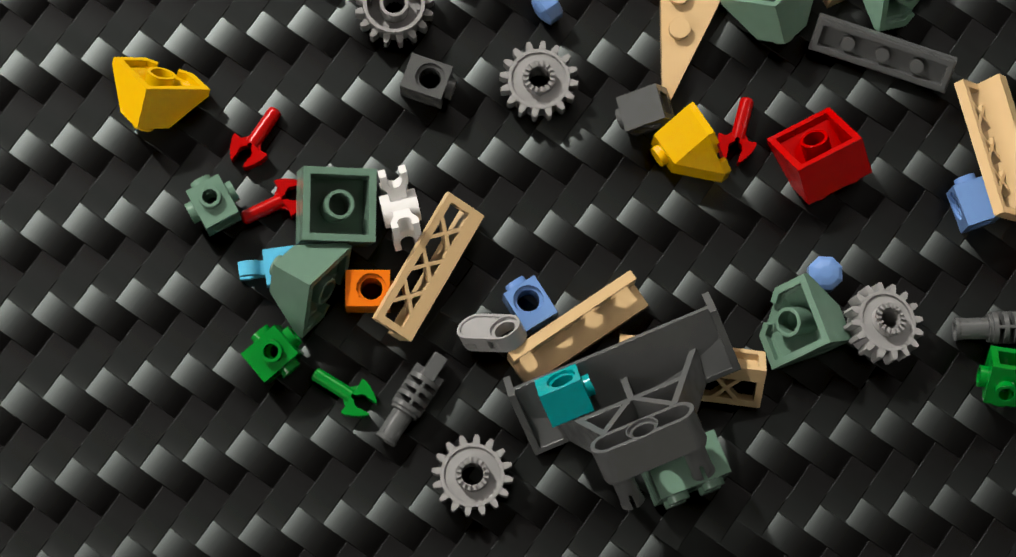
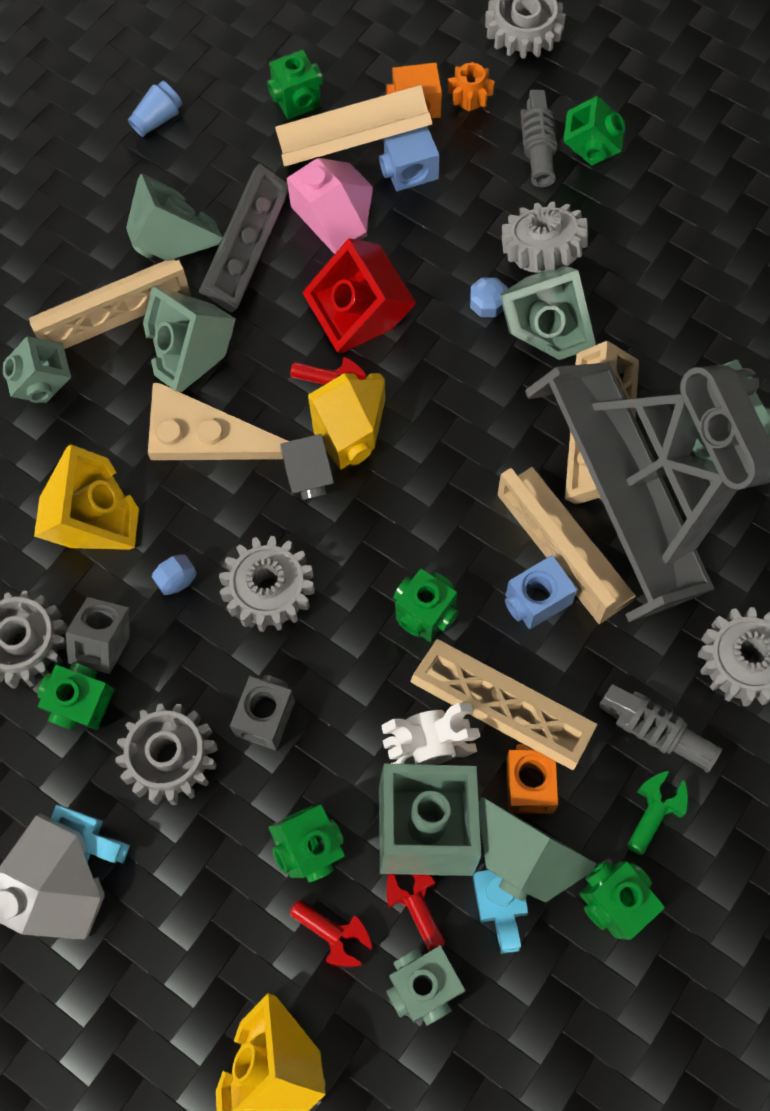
camera: 80 degrees left, 10 degrees down
light grey piece [457,313,527,352] -> none
teal brick [534,363,596,428] -> none
none -> green brick [268,804,345,882]
none -> bright pink slope [287,158,373,254]
none -> green brick [393,568,459,642]

